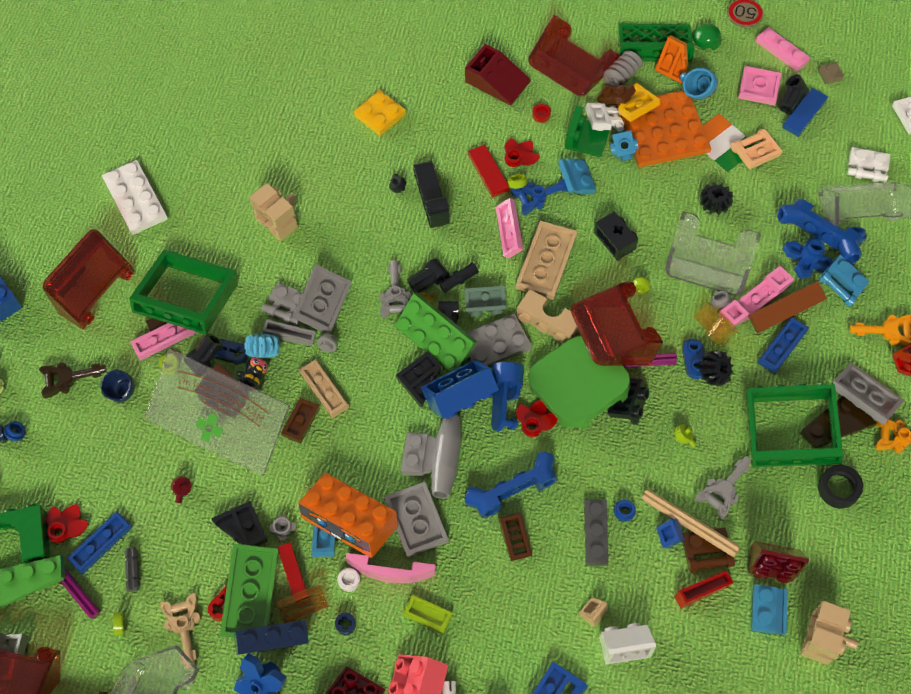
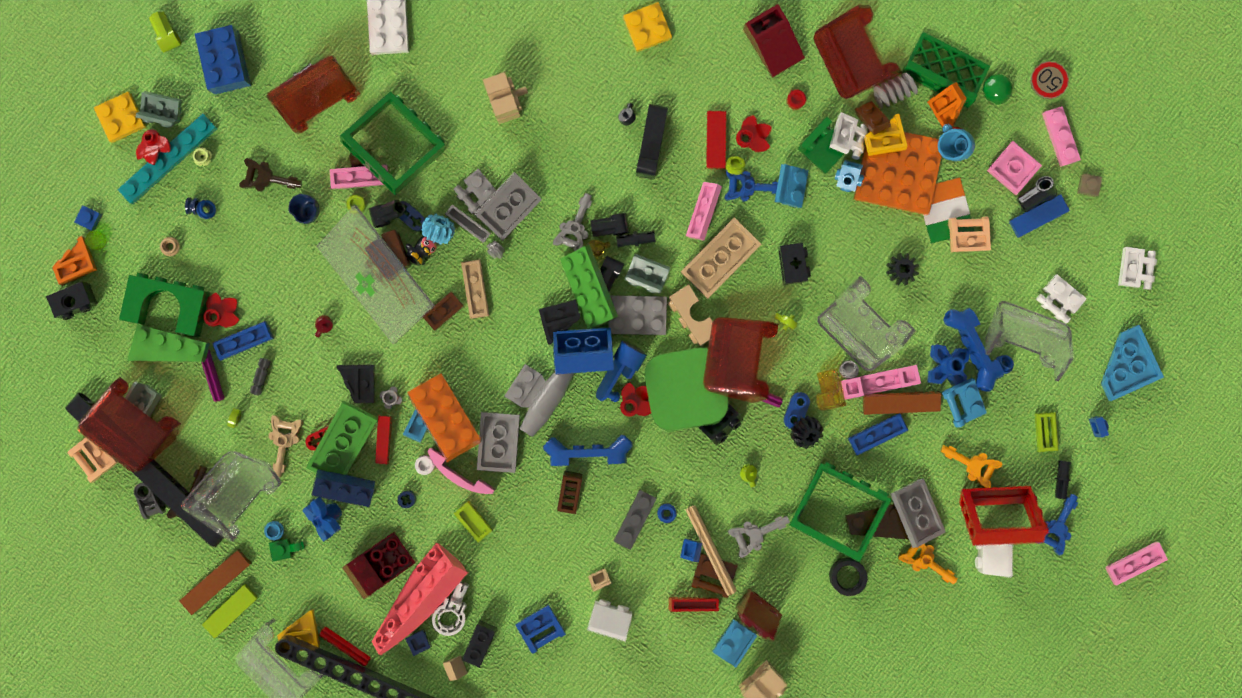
camera: 25 degrees right, 25 degrees up
clear orange tile [277,584,328,623] -> none

